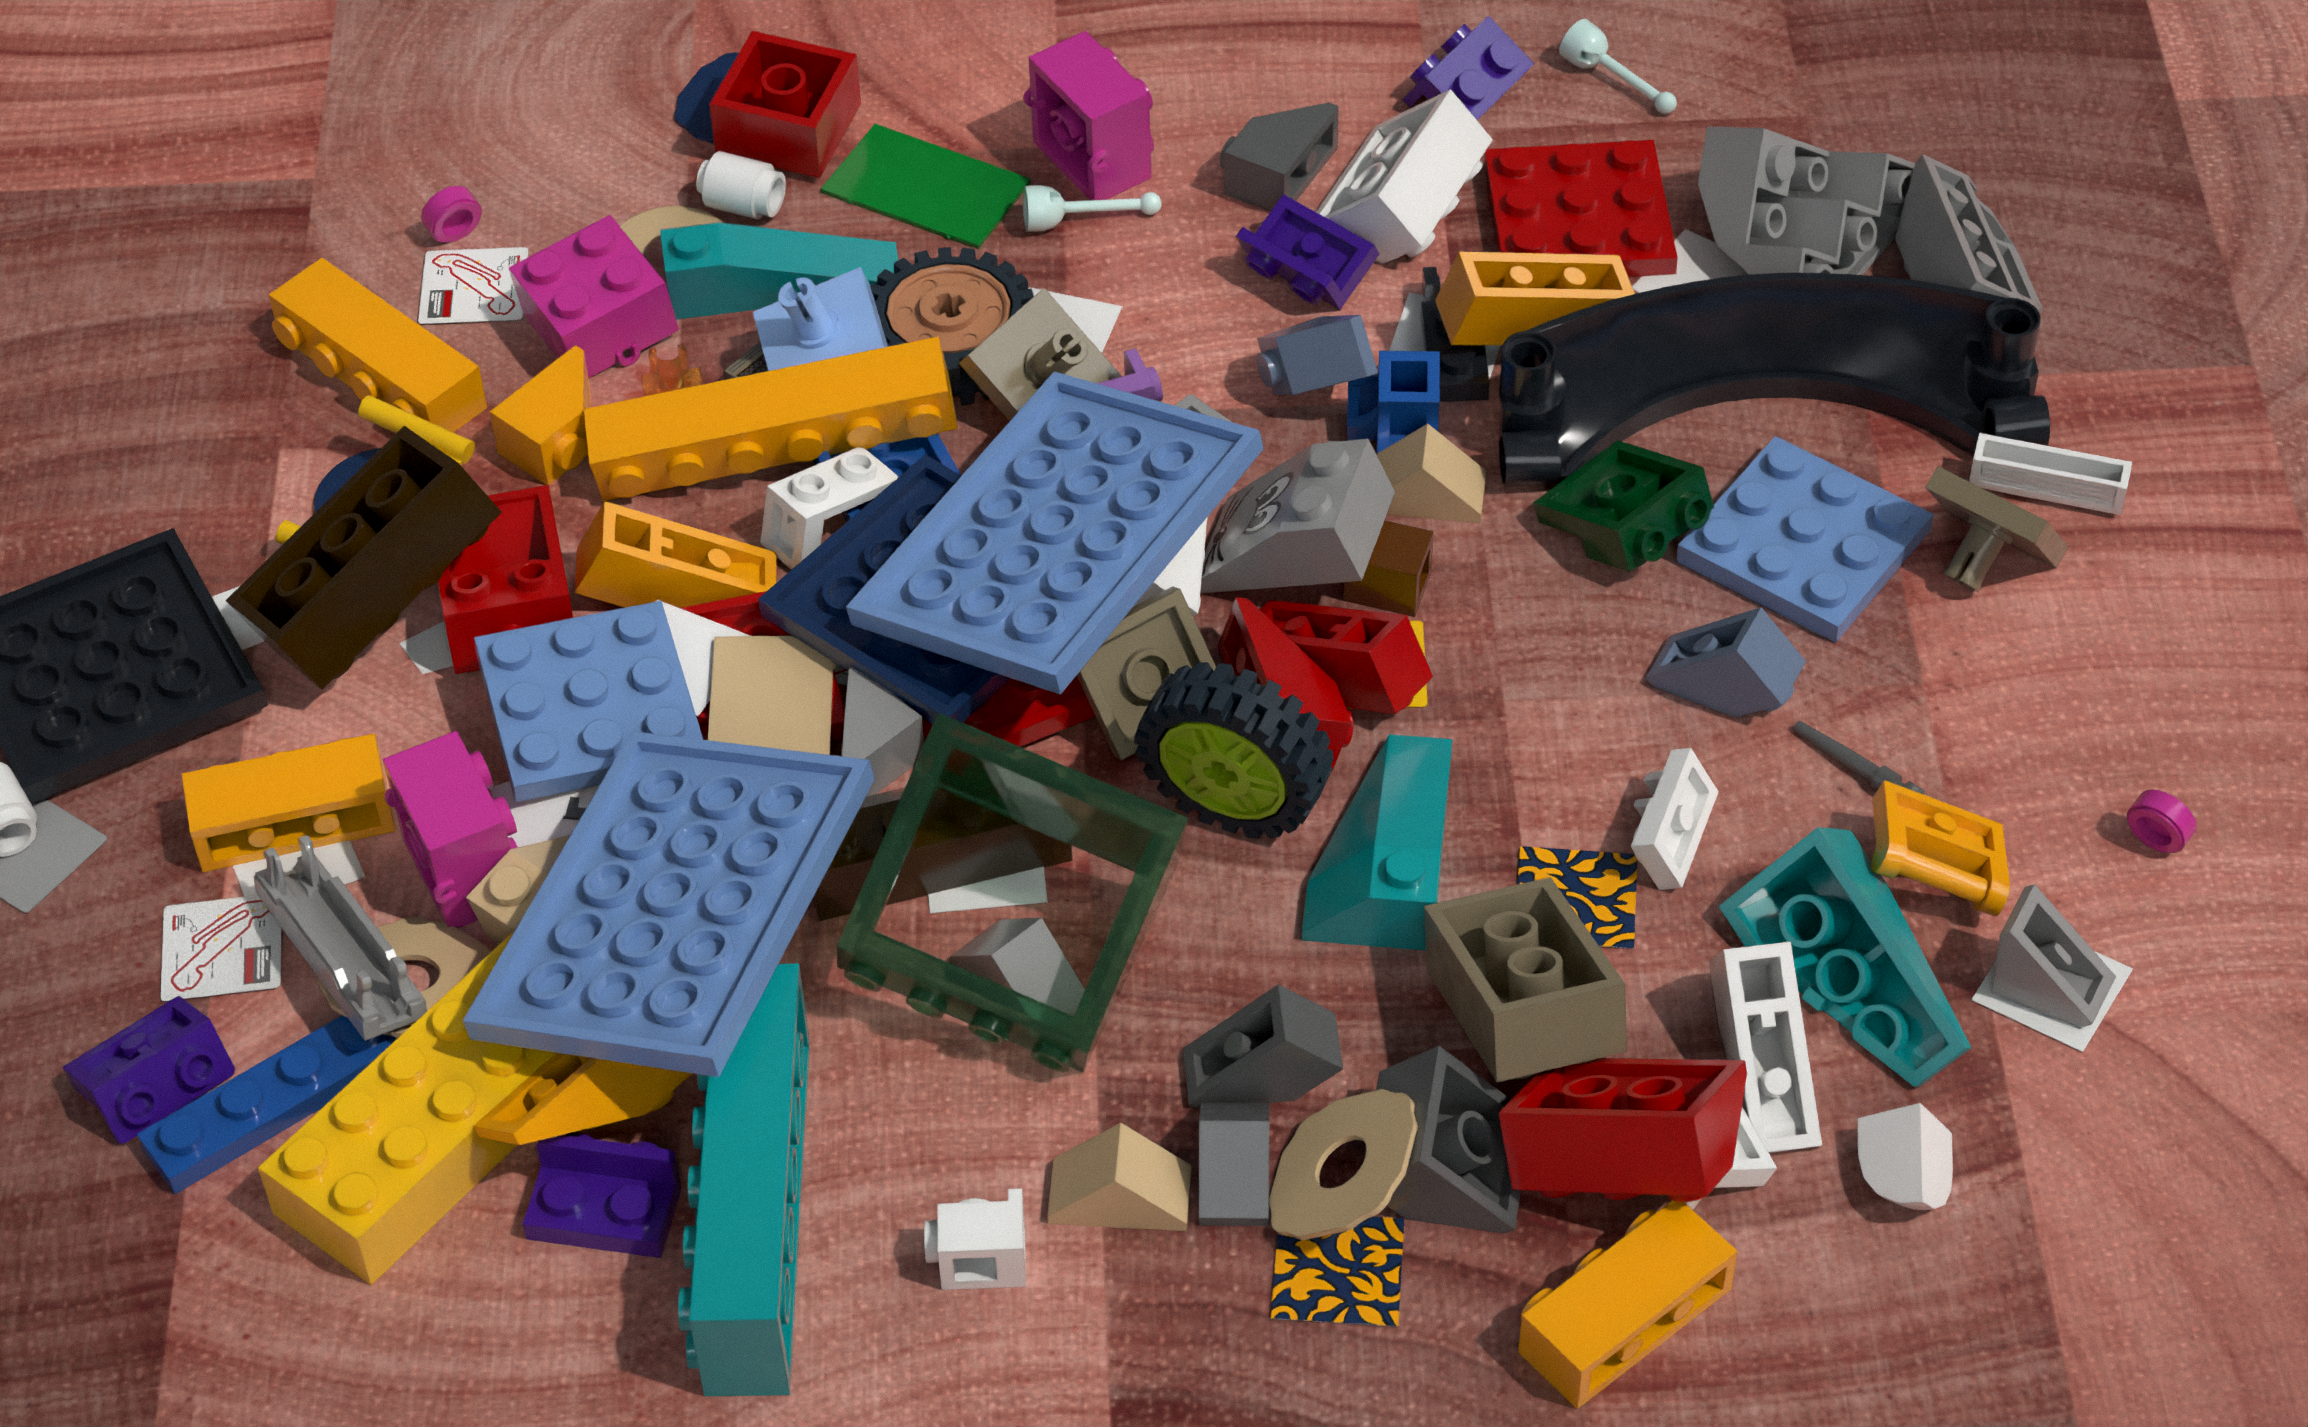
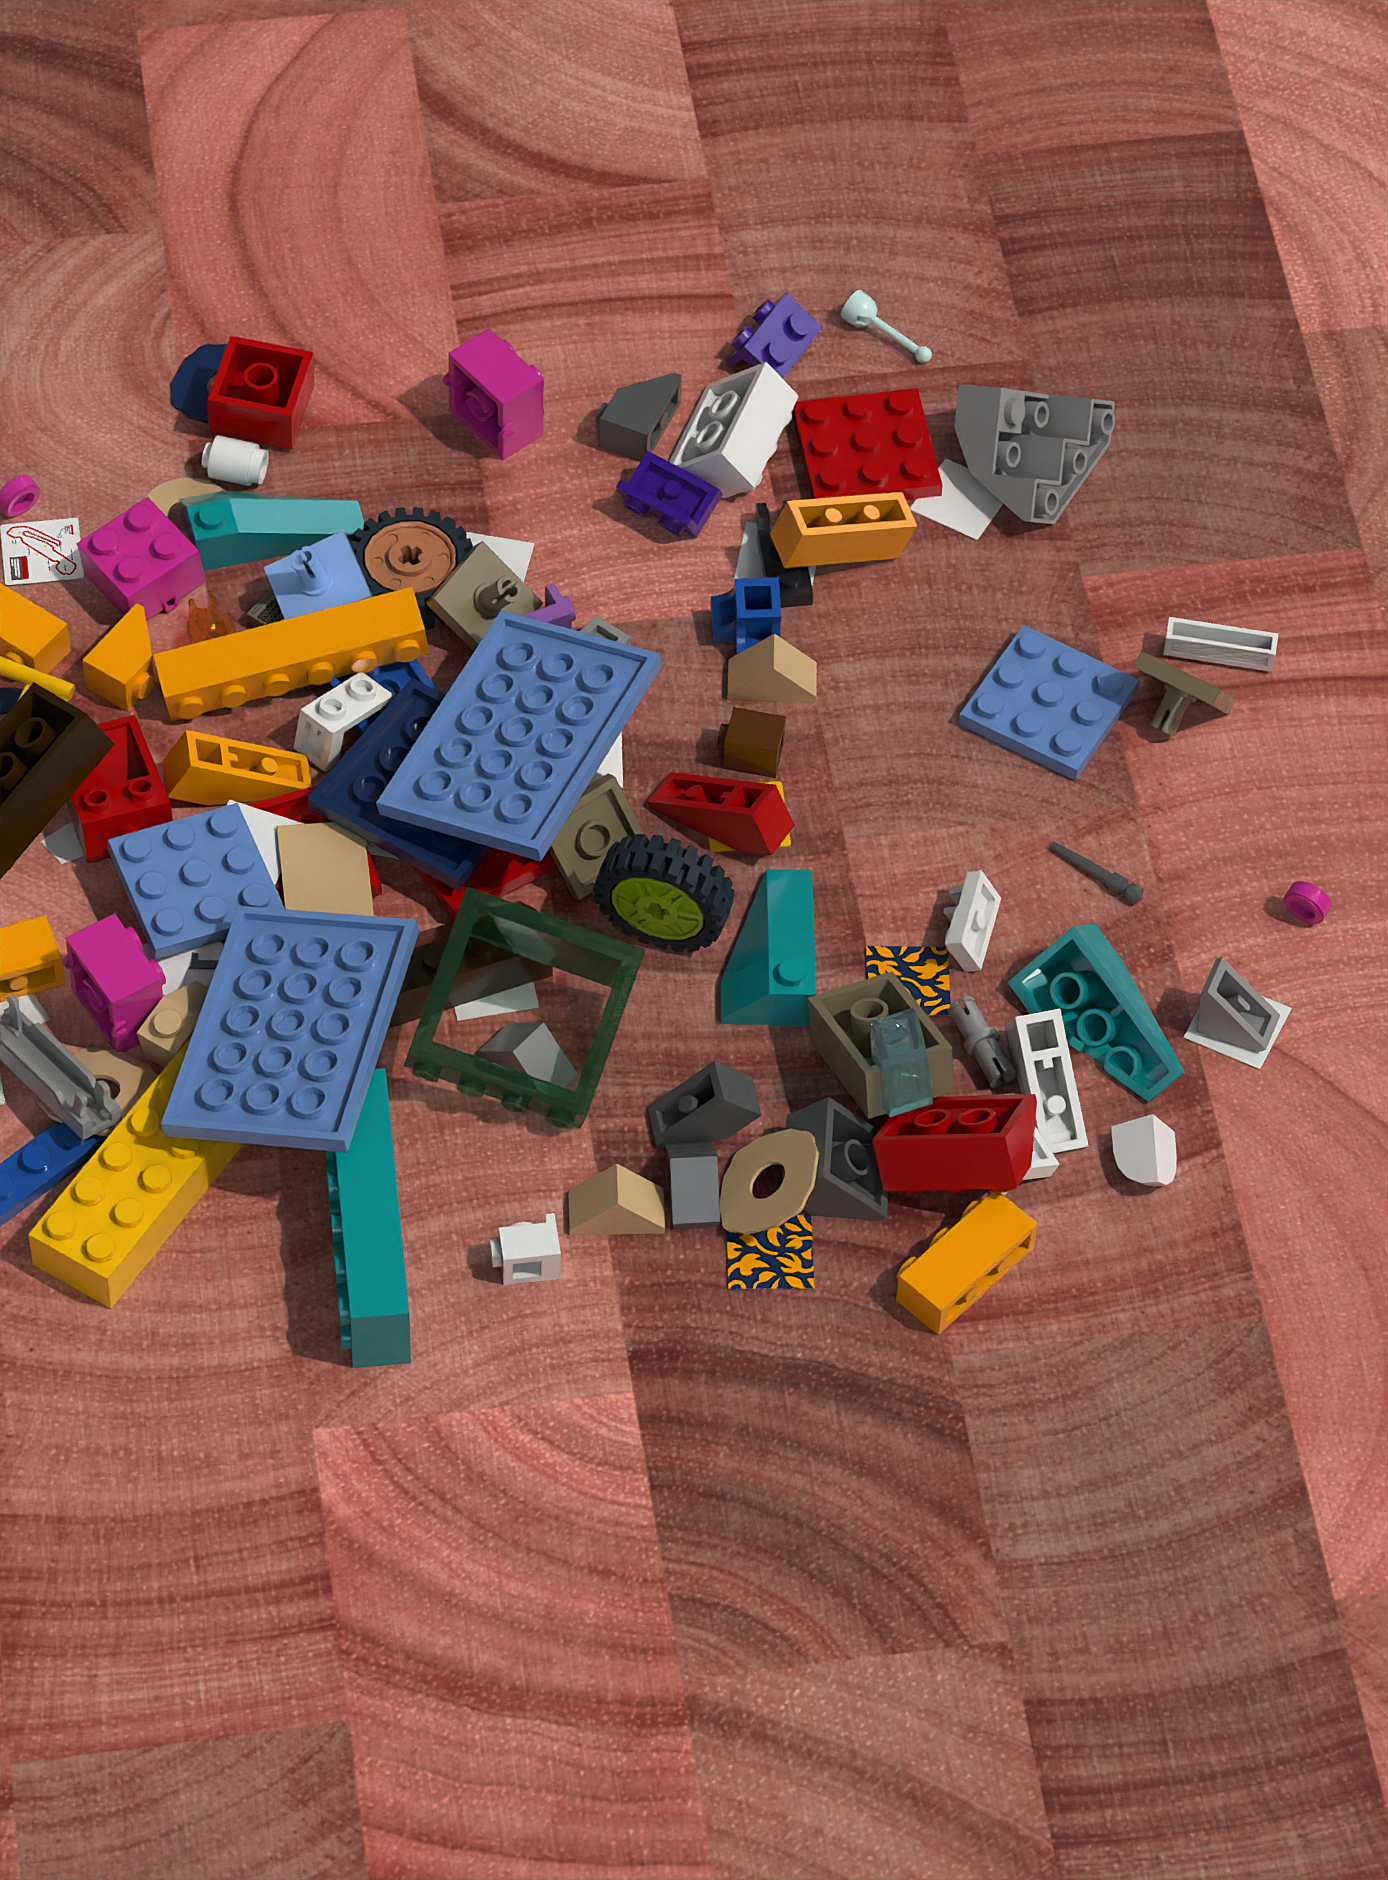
camera: 10 degrees left, 5 degrees up
light orange slope [473,1053,692,1145] -> none
dark purple bracket [523,1132,682,1258] -> none
green window [821,124,1031,249] -> none
light grey slope [842,668,926,796] -> none
light aqua hinge [1023,185,1162,232] -> none
light grey slope [1200,439,1395,593] -> none
red slope [1217,597,1354,772] -> none
sand blue slope [1256,315,1378,395] -> none
black panel [1499,273,2050,487] -> none
dark green plate [1533,440,1714,572] -> none
sand blue slope [1646,607,1806,718] -> none
light orange plate [1871,780,2010,917] -> none
light grey wedge [1895,154,2043,314] -> none
none -> clear light blue slope [870,1008,933,1117]
none -> light grey pin [947,996,1017,1088]

